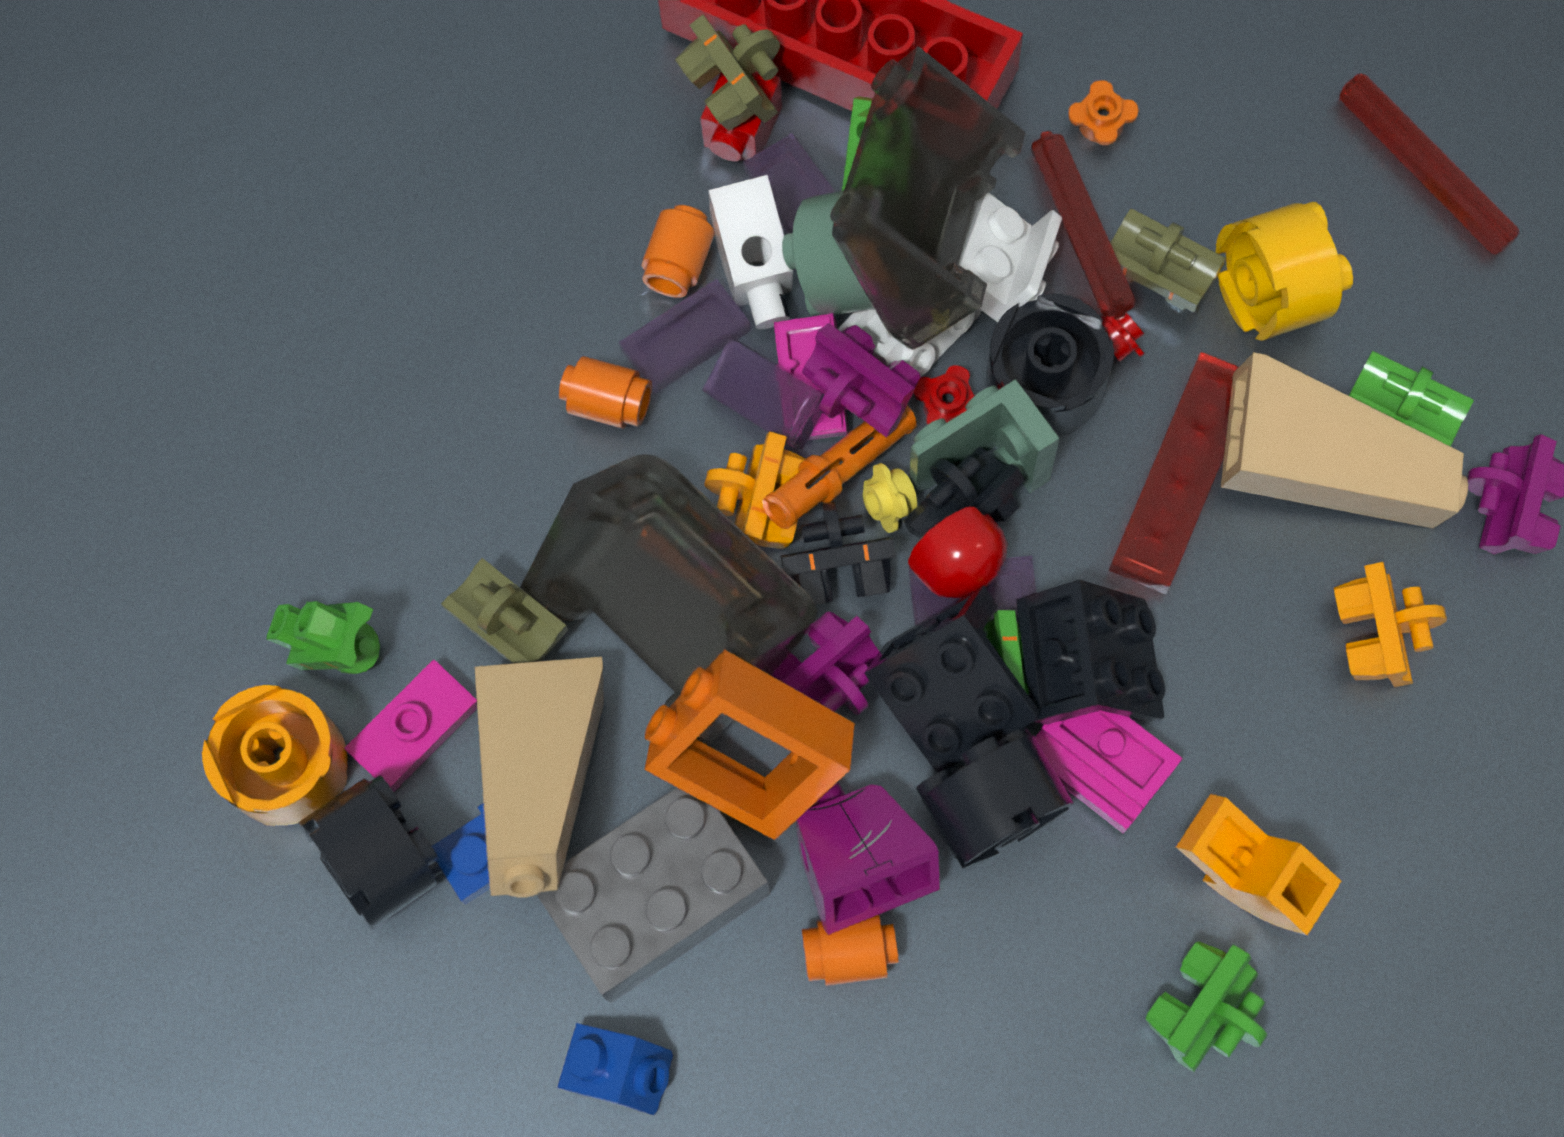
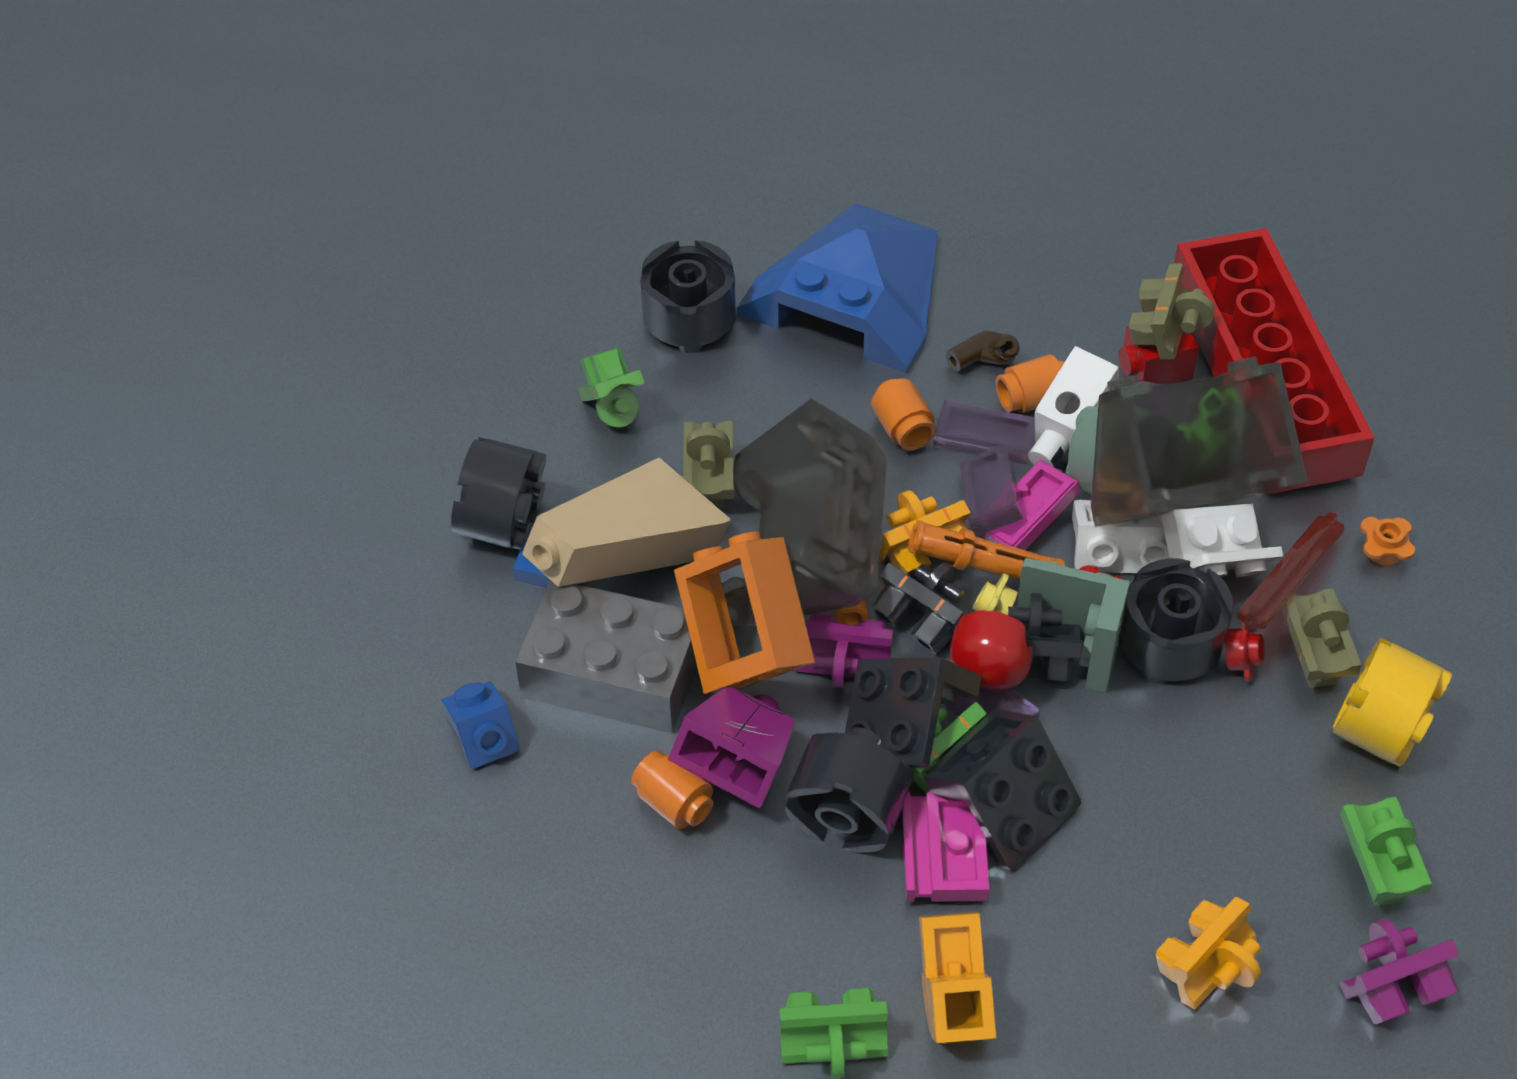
camera: 45 degrees right, 20 degrees down
light orange brick [202,685,348,826] -> none
dark pink plate [344,659,477,792] -> none
magenta hips [802,323,920,437] -> none
clear red plate [1108,352,1239,594] -> none
tan slope [1221,352,1468,529] -> none
none -> black brick [640,240,736,353]
none -> blue wedge [736,203,938,374]
none -> dark brown arm [946,331,1020,371]

